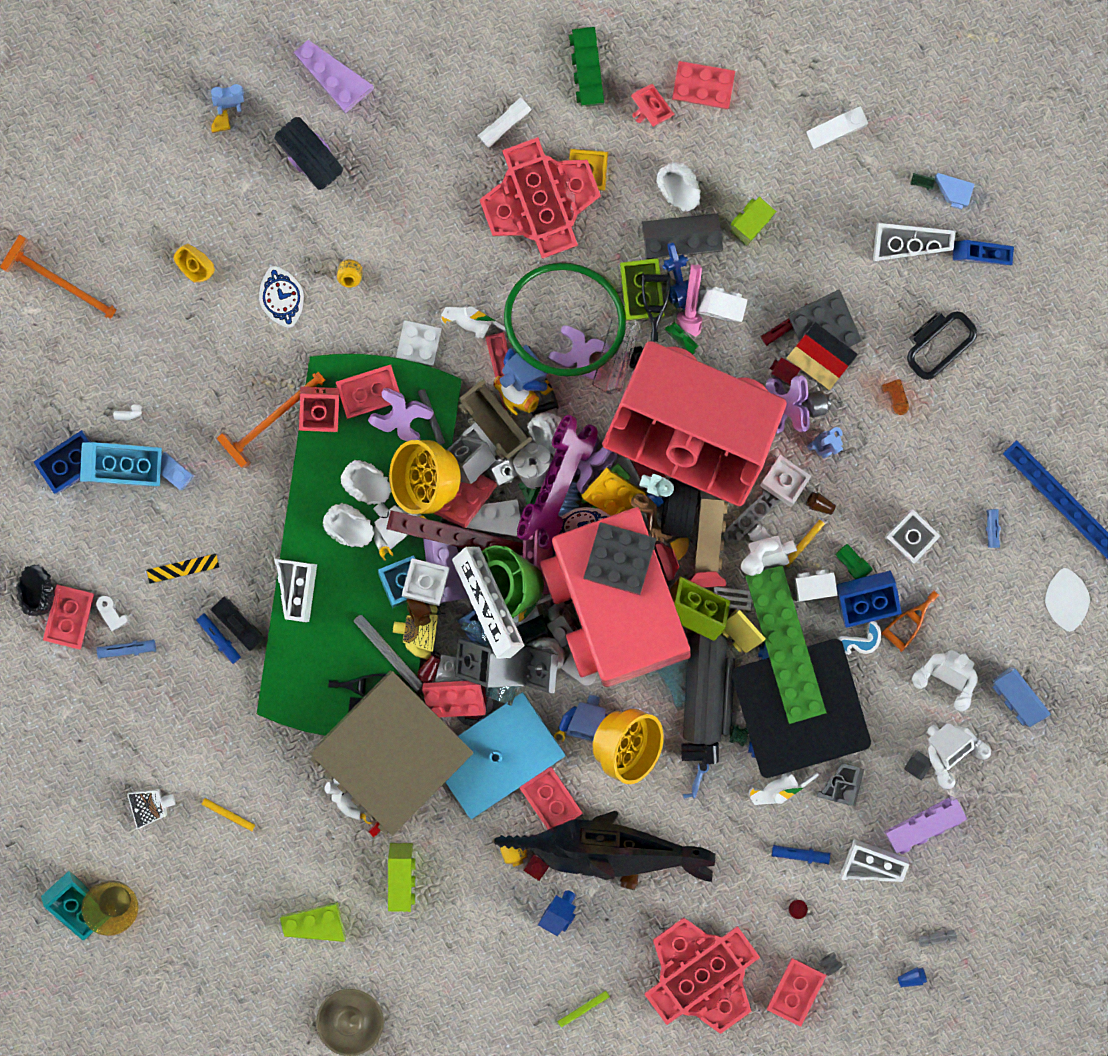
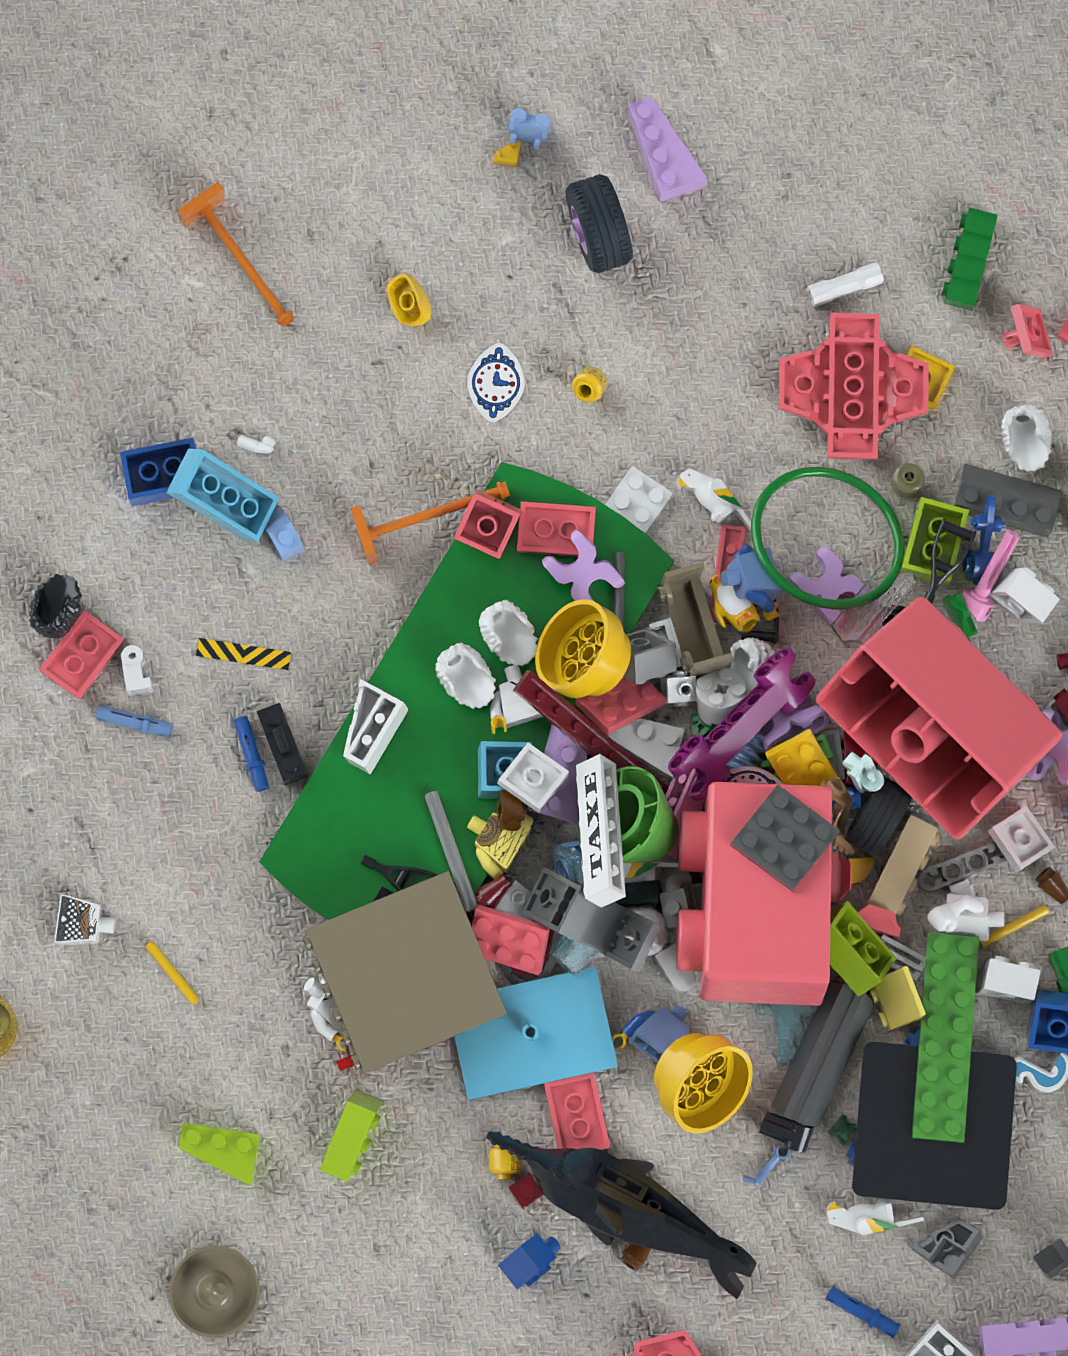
camera: 20 degrees right, 10 degrees down
dark grey piece [722,658,736,735] -> none
none -> olive head [891,463,925,498]

